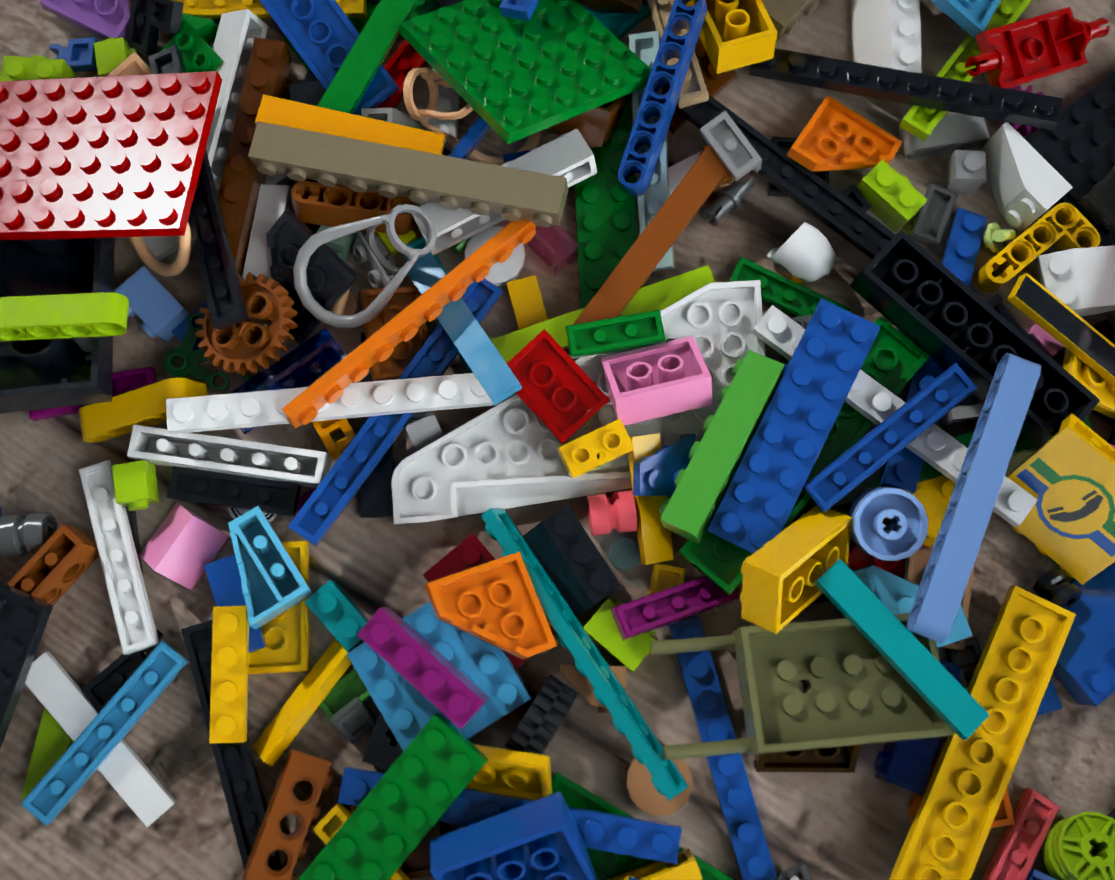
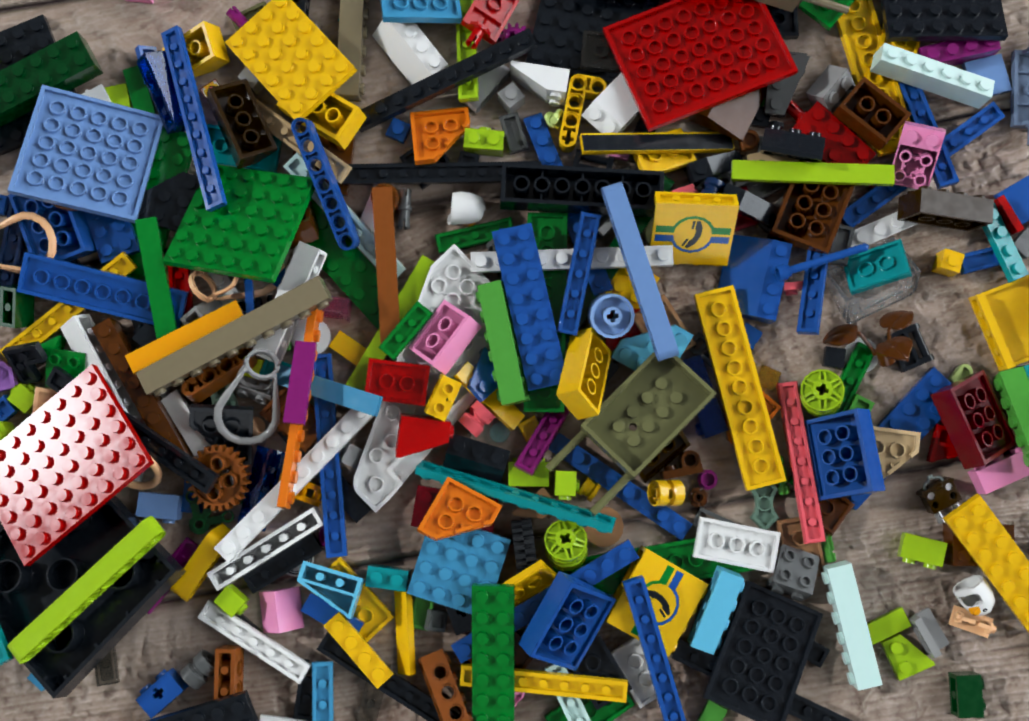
camera: 35 degrees left, 5 degrees up
magenta brick [357,607,490,729] -> none
light grey panel [700,110,762,181] -> none
teal tile [814,559,990,740] -> none
black wheel [1033,568,1083,610] -> none
none -> magenta tile [283,341,317,425]
none -> blue plate [385,117,411,144]
none -> red slope [395,413,454,458]
none -> lime wheel [544,520,588,571]
none -> lime brick [554,470,580,500]
none -> yellow wheel [577,477,601,502]
none -> yellow wheel [647,480,686,507]
none -> reddish brown plate [660,450,704,480]
none -> reddish brown plate [688,487,708,507]
none -> magenta plate [697,470,718,490]
none -> clear yellow tile [758,365,781,391]

